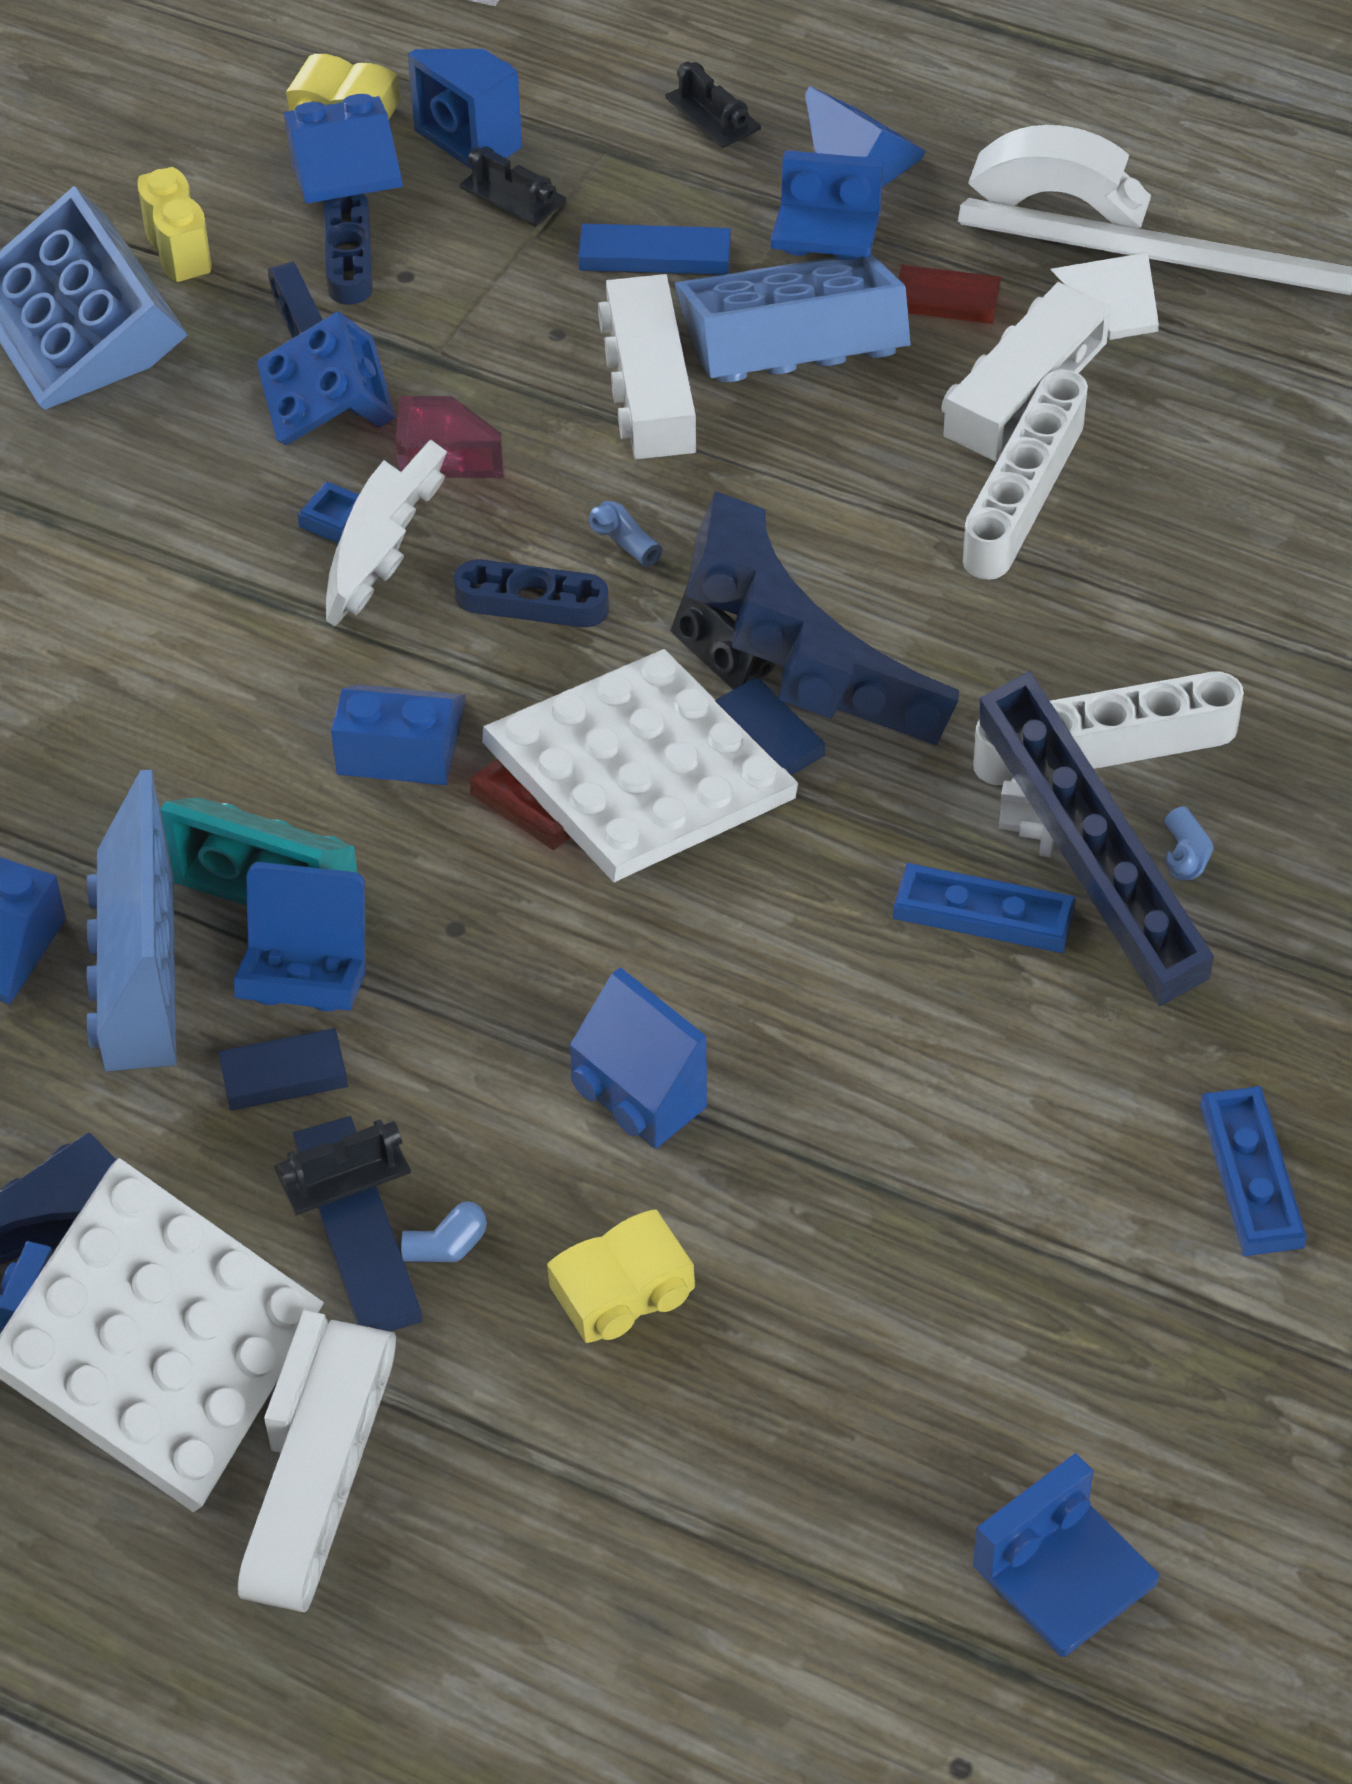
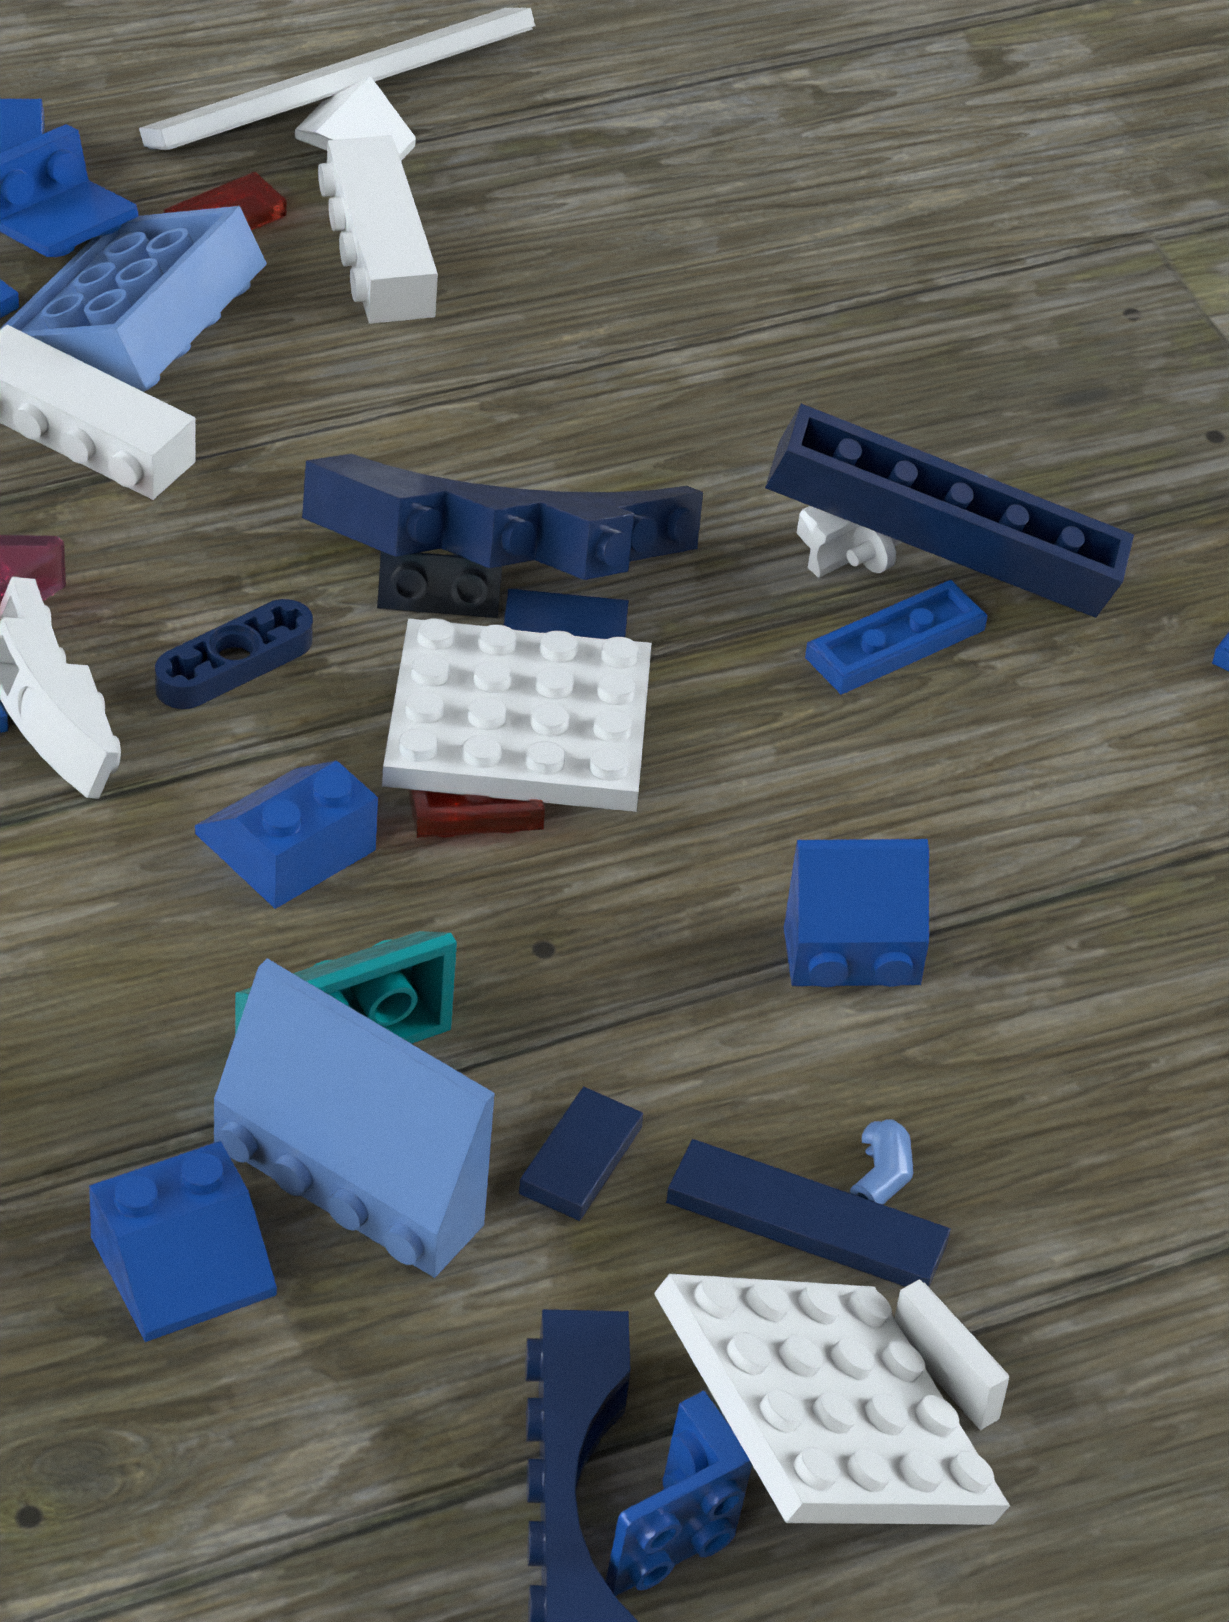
camera: 55 degrees left, 5 degrees down
blue bracket [234,862,366,1011] -> none
white beam [238,1320,396,1613] -> none
black hinge [274,1119,411,1216] -> none
light yellow brick [547,1210,695,1343] -> none
medium blue arm [589,501,663,567] -> none
white beam [963,369,1088,580] -> none
white arch [968,125,1151,228] -> none
white beam [973,672,1244,785] -> none

